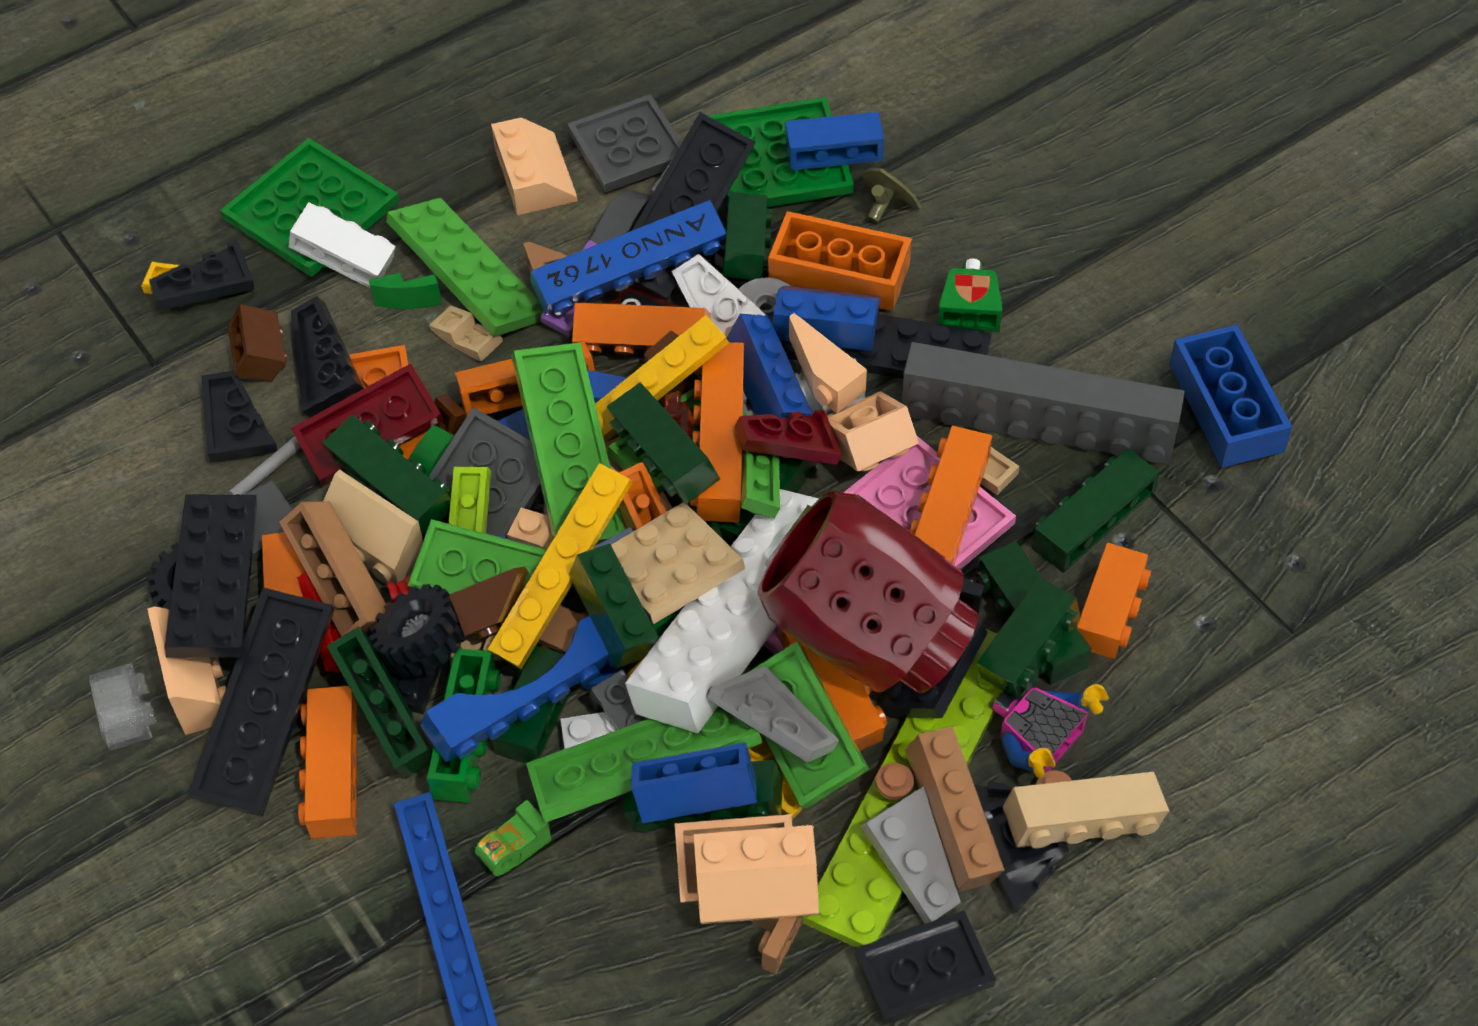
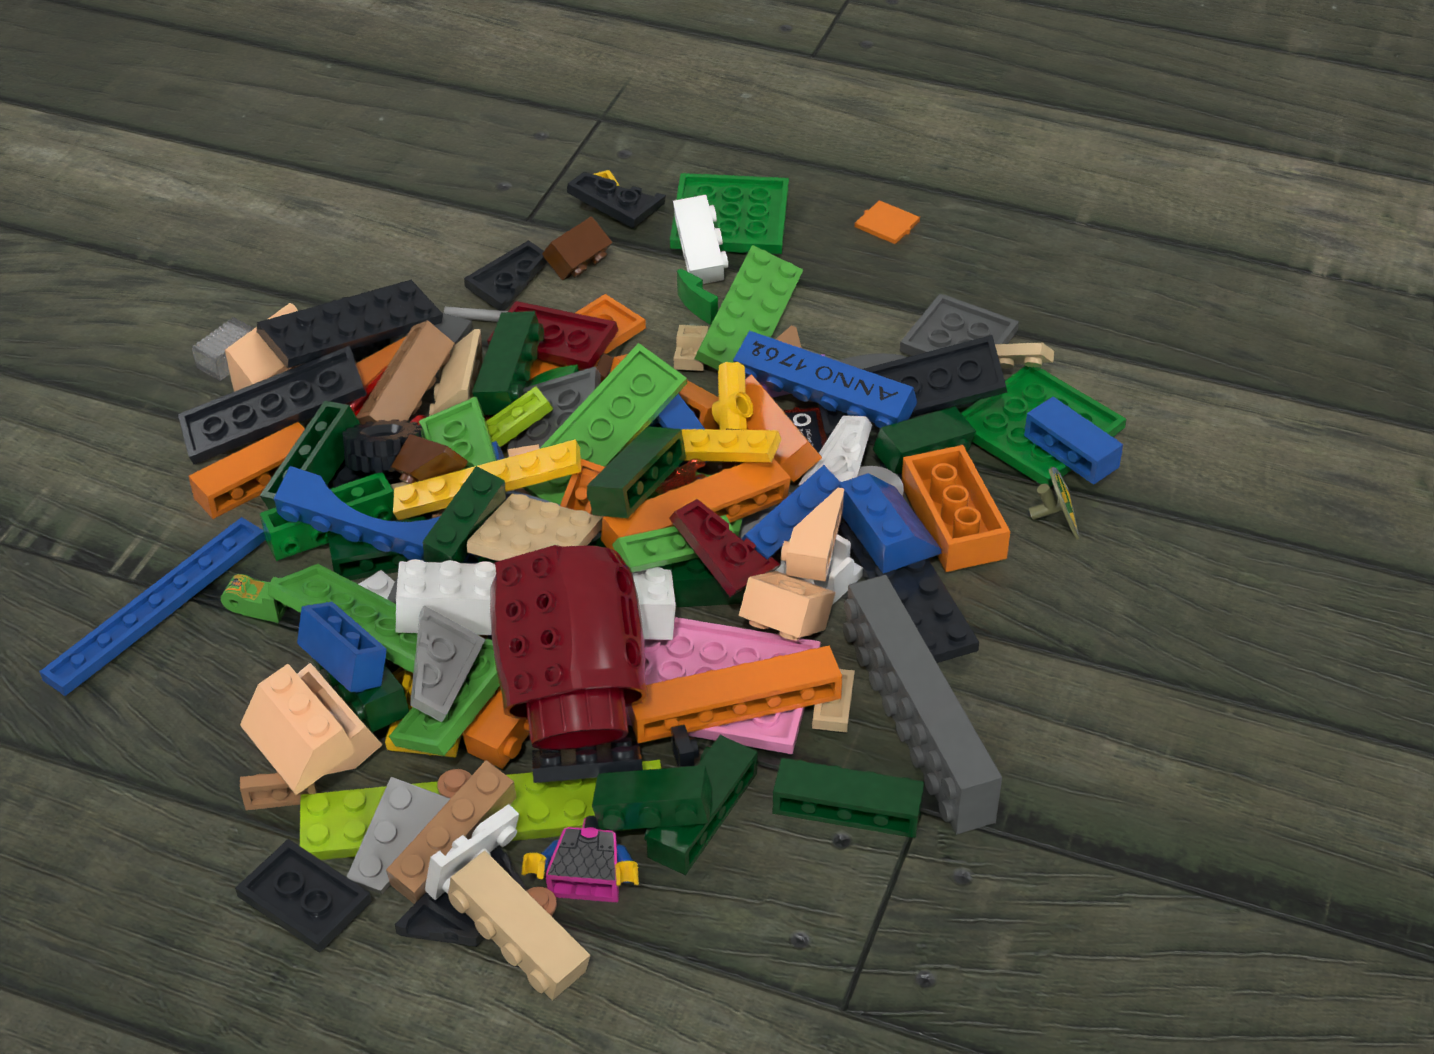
camera: 55 degrees right, 10 degrees down
black wing [291,296,364,417] -> none
light nougat slope [491,117,578,215] -> none
green torso [938,259,1002,332] -> none
orange brick [1077,542,1152,659] -> none
blue brick [1169,324,1292,468] -> none
none -> white wing [425,804,519,900]
none -> yellow piece [712,362,753,430]
none -> orange piece [855,200,920,244]
none -> tan plate [995,343,1054,368]

